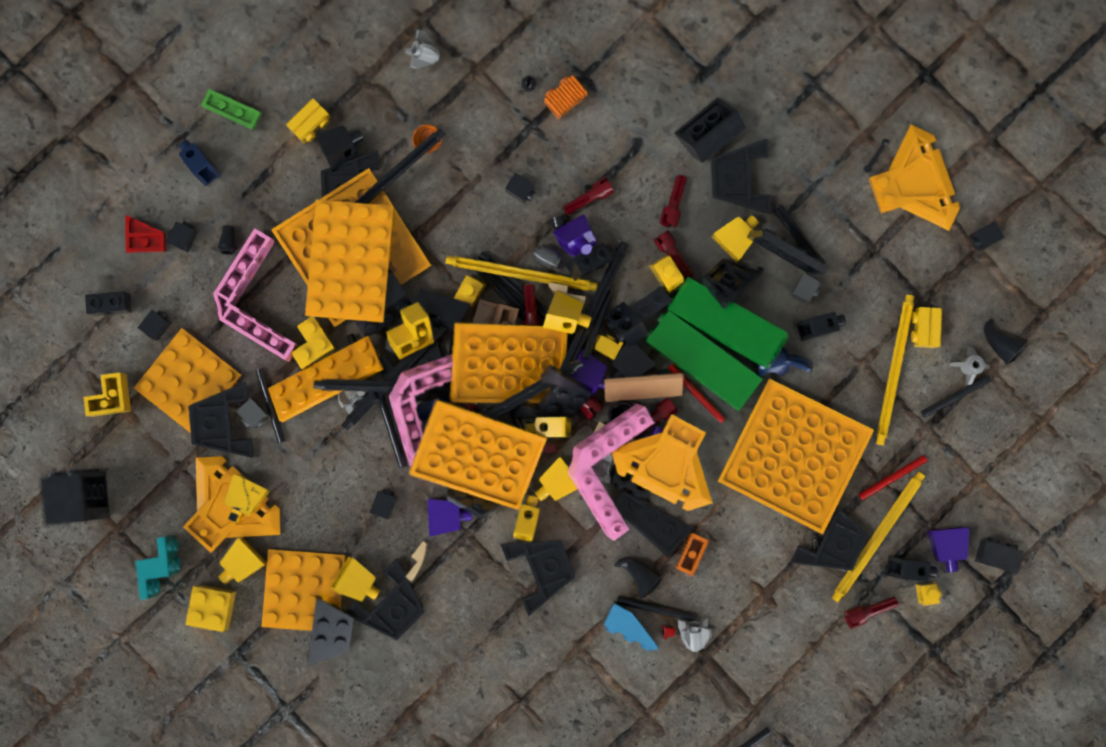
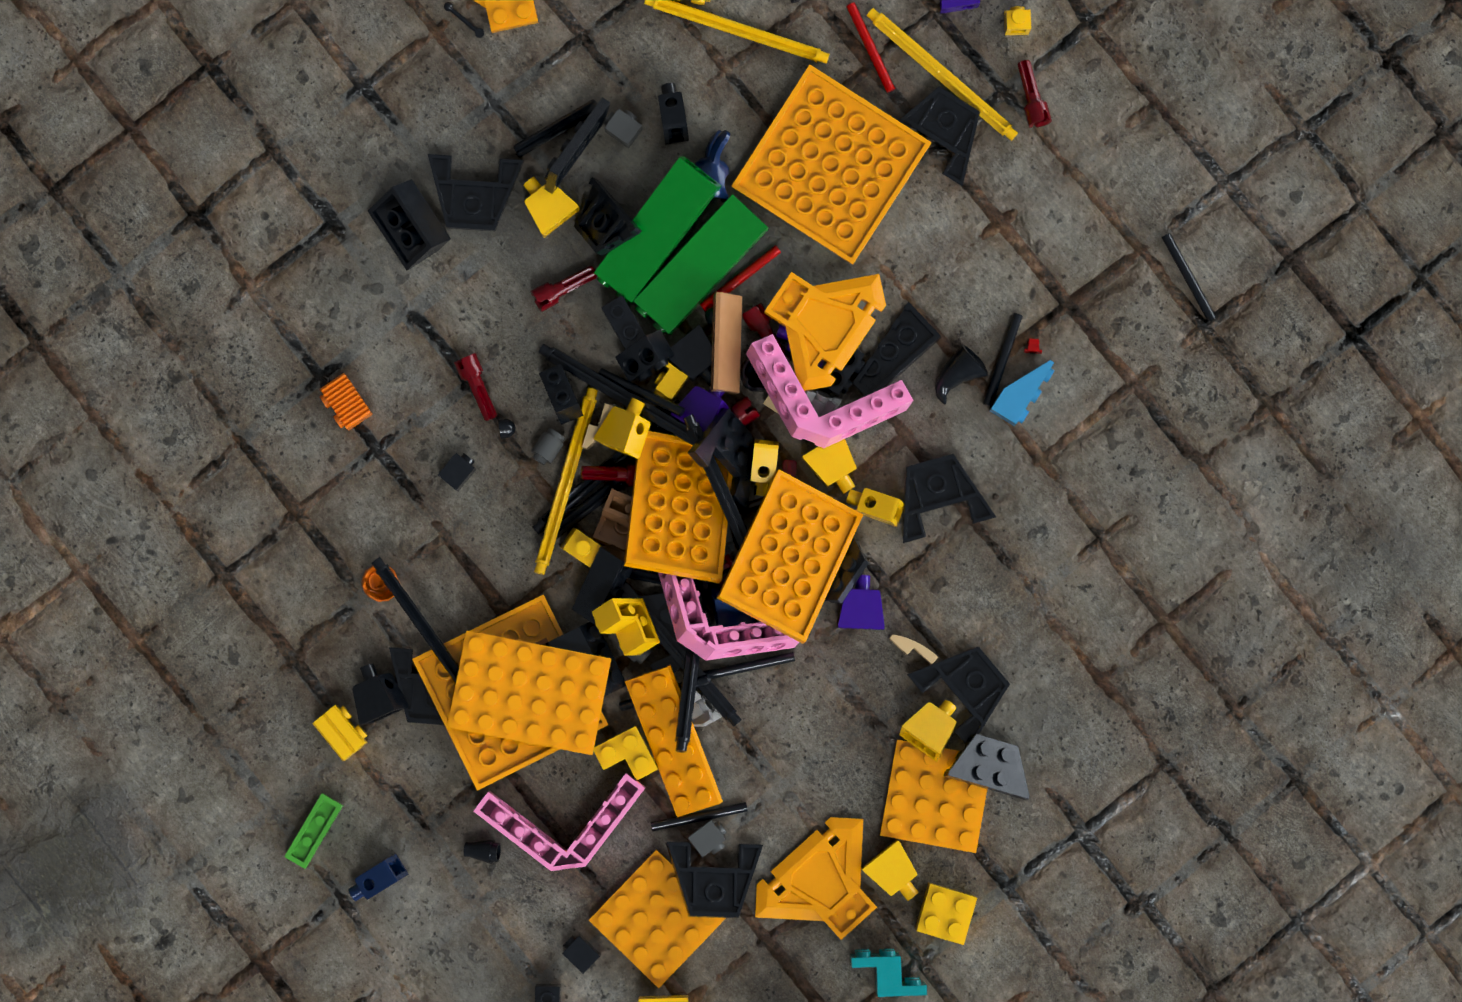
camera: 85 degrees left, 0 degrees up
red wing [125,216,166,253] -> none
black brick [166,221,198,253] -> none
yellow torso [224,474,270,523] -> none
black brick [369,488,398,519] -> none
light grey brick [405,30,440,69] -> none
black hinge [521,76,536,92] -> none
dark purple torso [553,214,597,257] -> none
yellow torso [649,255,684,296] -> none
dark red piece [659,175,687,228] -> none
orange brick [674,532,709,576] -> none
light grey brick [678,617,712,652] -> none
black torso [886,556,937,582] -> none

